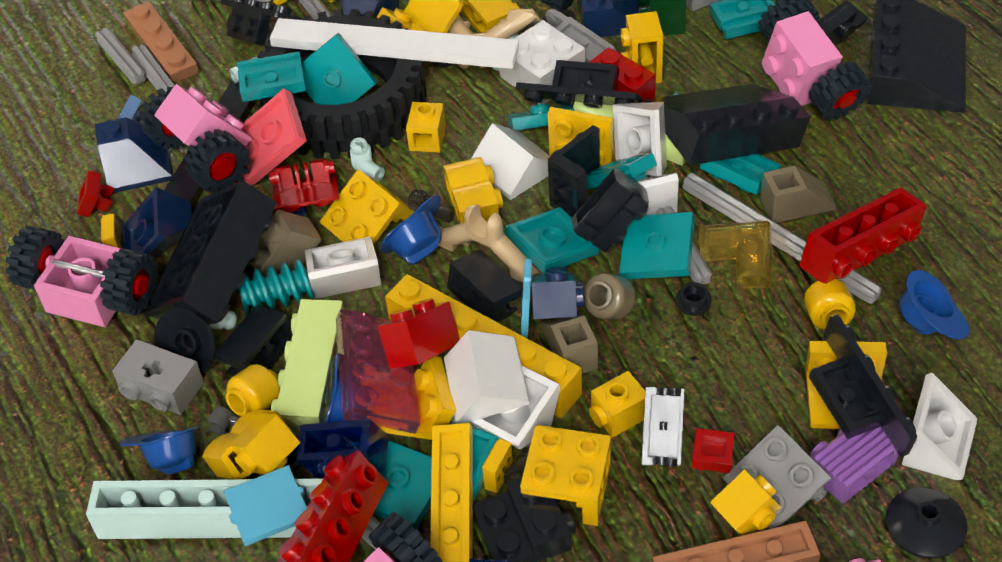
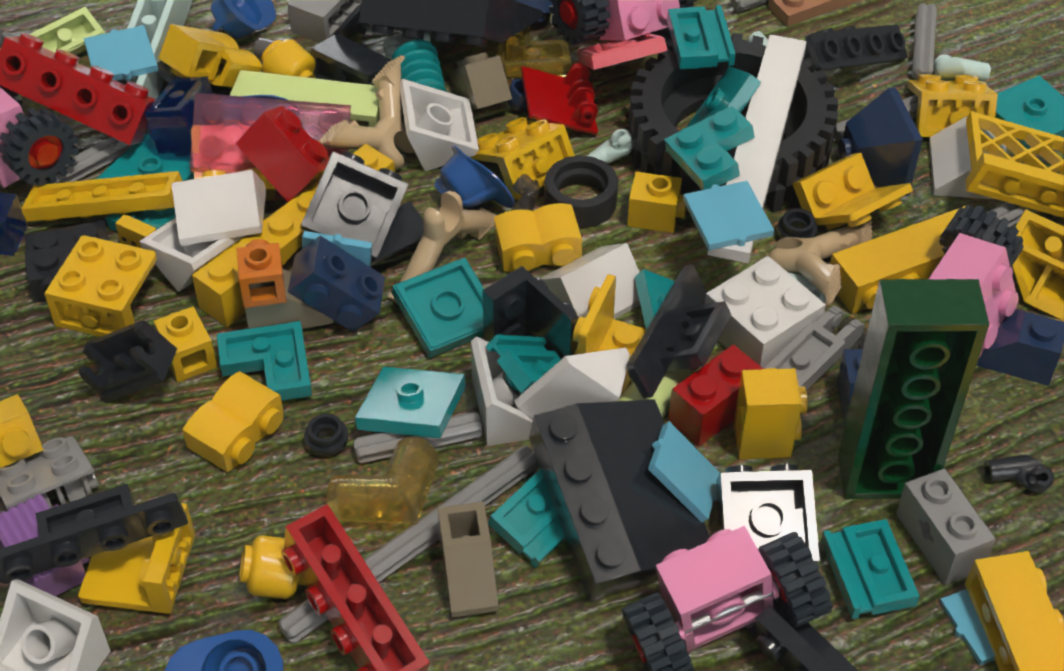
camera: 90 degrees right, 0 degrees up
black brick [572,168,649,252] -> none
dark tan head [583,273,635,320] -> none
red tile [691,428,735,473] -> none
none -> yellow brick [182,371,284,472]
none -> teal plate [217,321,312,401]
none -> orange brick [236,239,287,308]
none -> plate [300,151,409,261]
none -> tan piece [319,56,415,169]
none -> black tyre [544,155,618,228]
none -> medium azure piece [648,421,720,522]
none -> teal plate [664,106,755,190]
none -> medium azure piece [683,181,774,250]
none -> plate [716,464,820,563]

